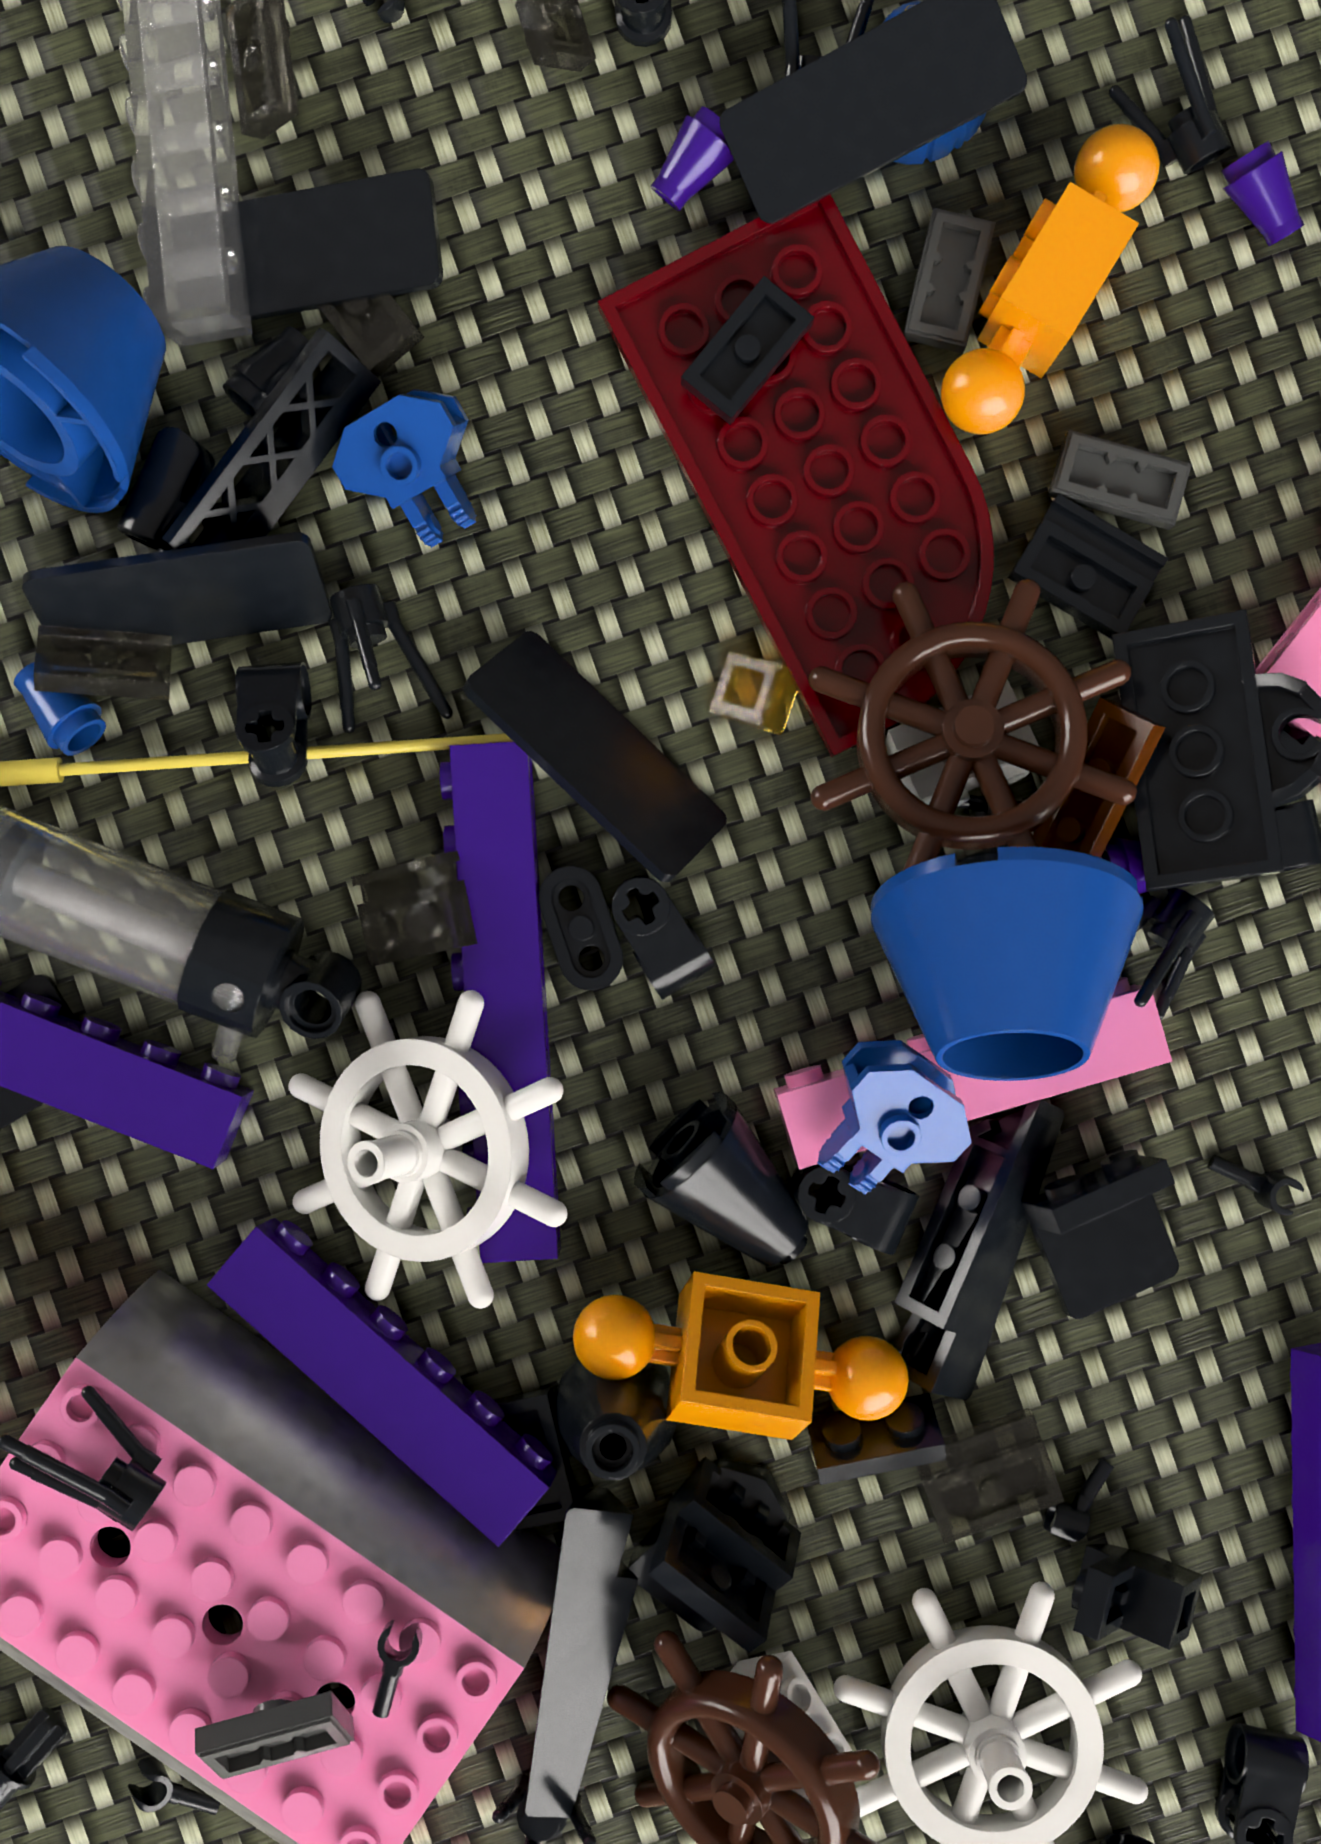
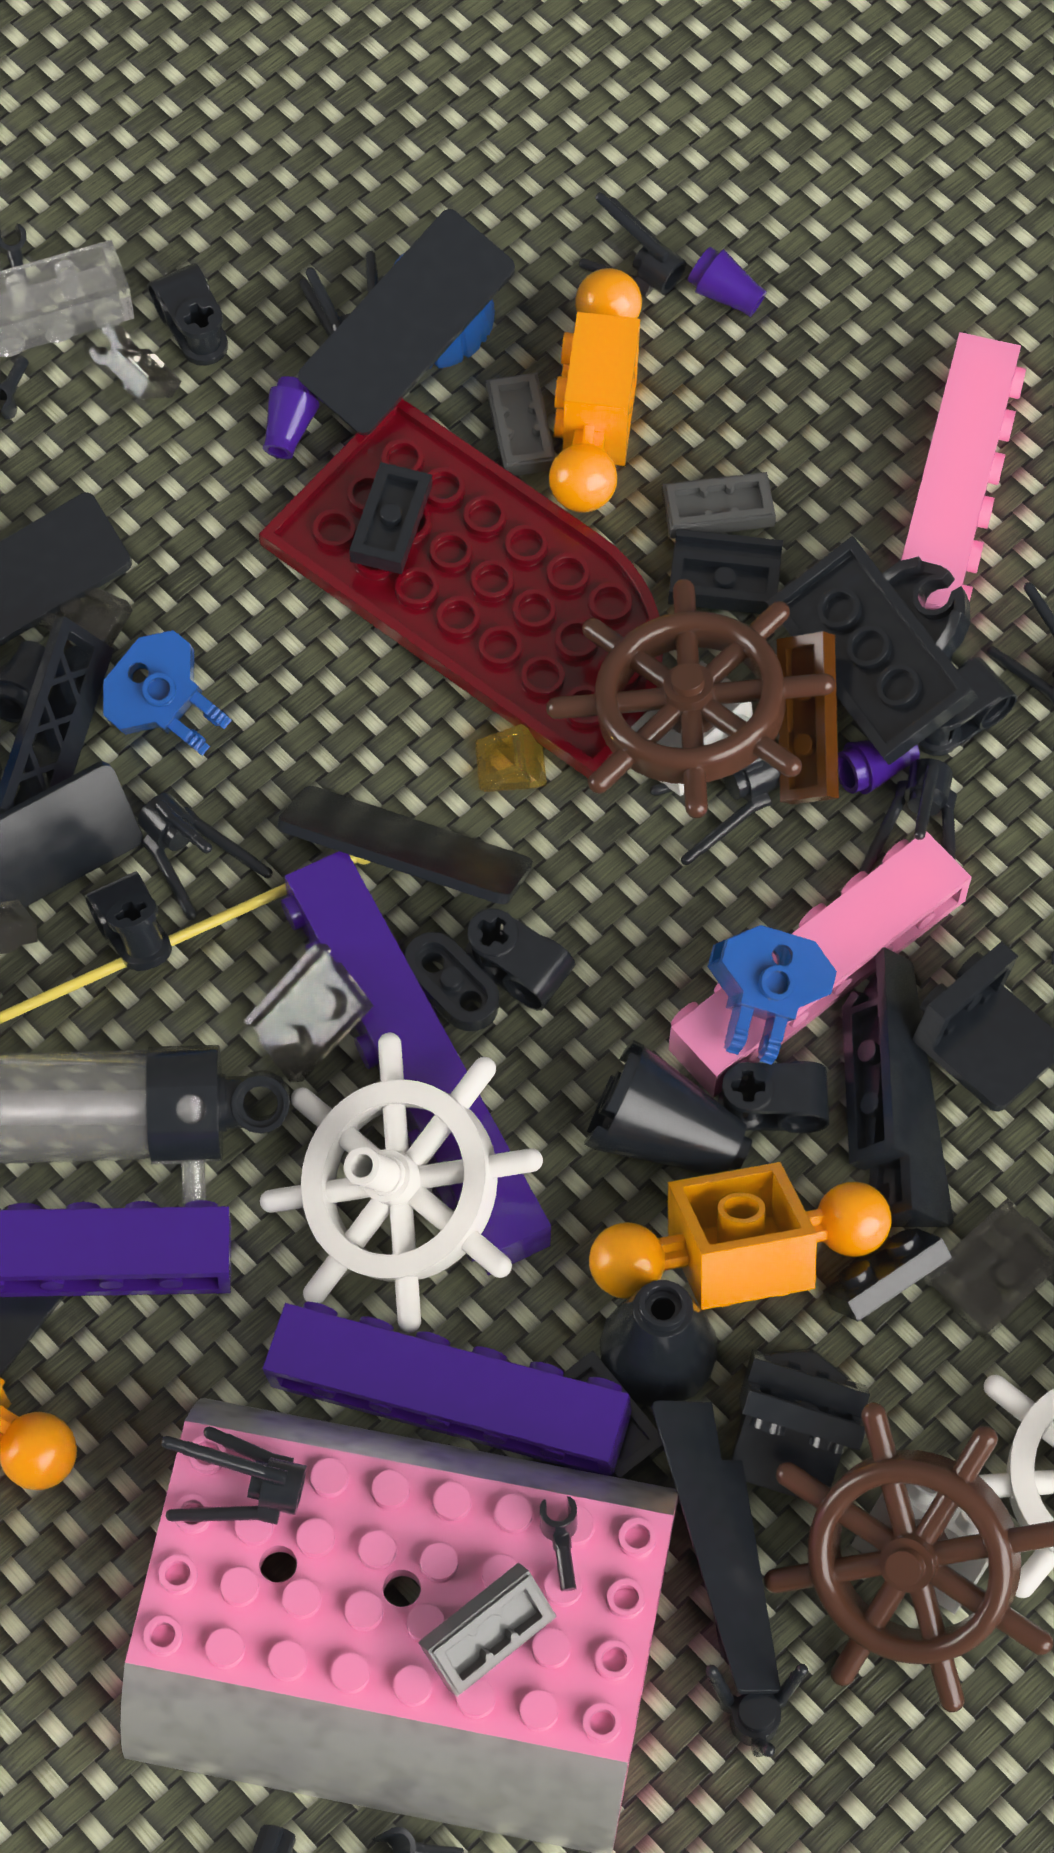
camera: 20 degrees left, 25 degrees down
blue cone [871,847,1144,1081] -> none

